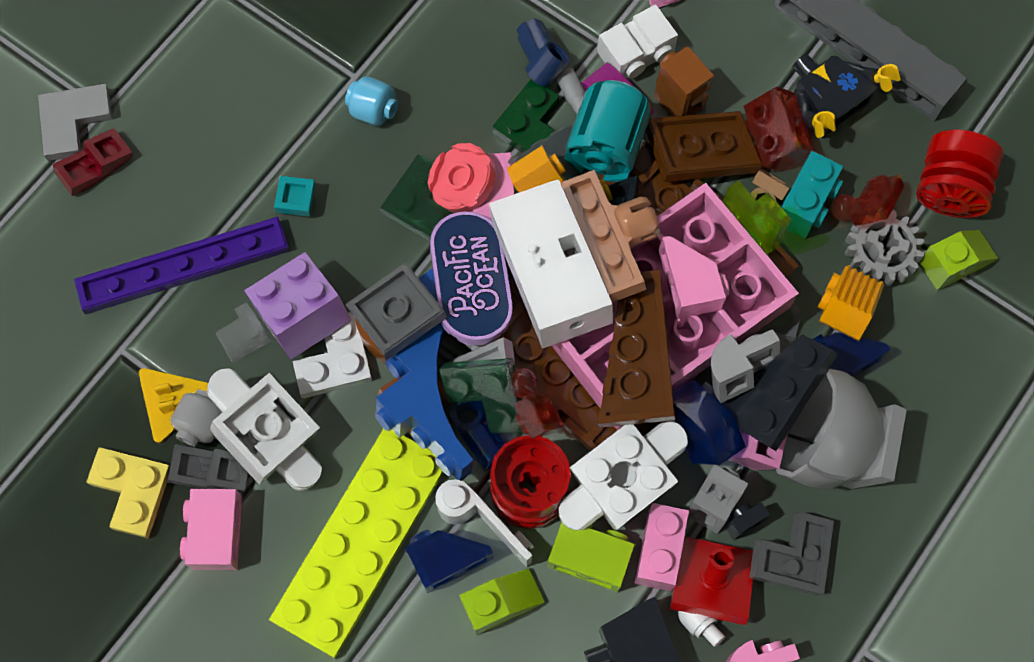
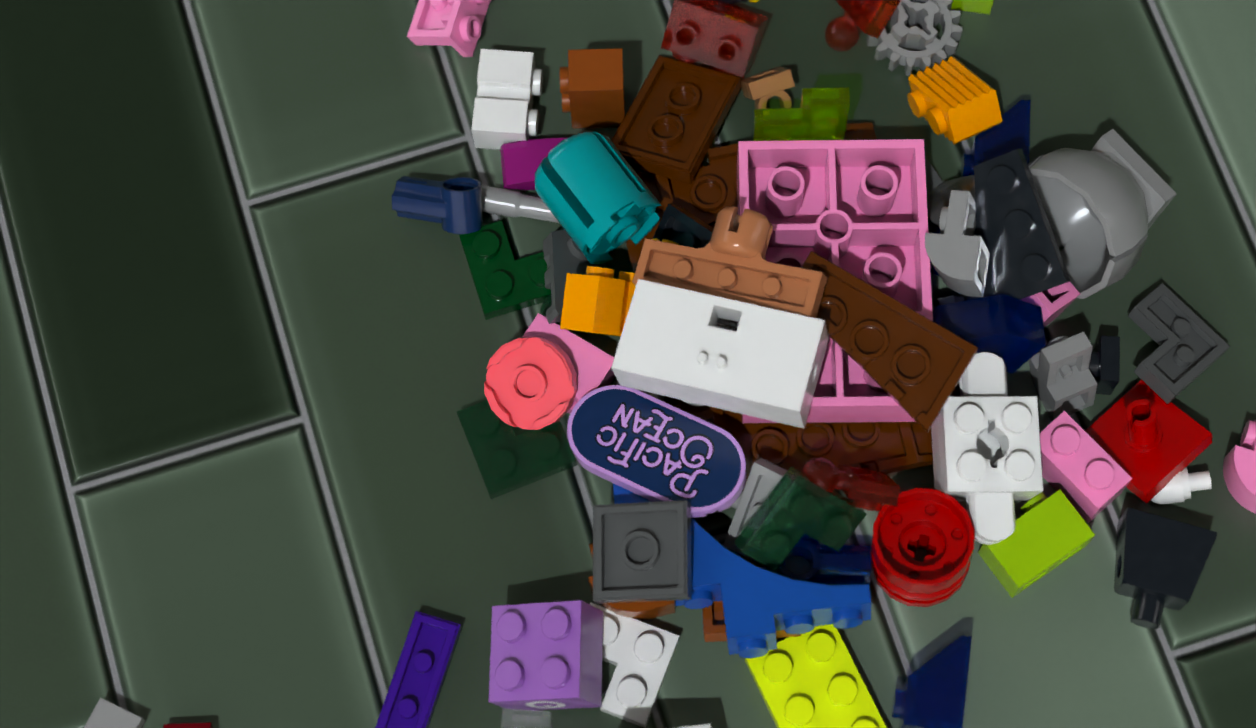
camera: 50 degrees left, 0 degrees up
teal plate [274,176,316,217] -> none
medium azure head [345,76,399,126] -> none
white door [435,479,534,567] -> none
lime slope [459,568,545,636] -> none
bright pink slope [659,236,729,319] -> none
teal brick [774,151,843,239] -> none

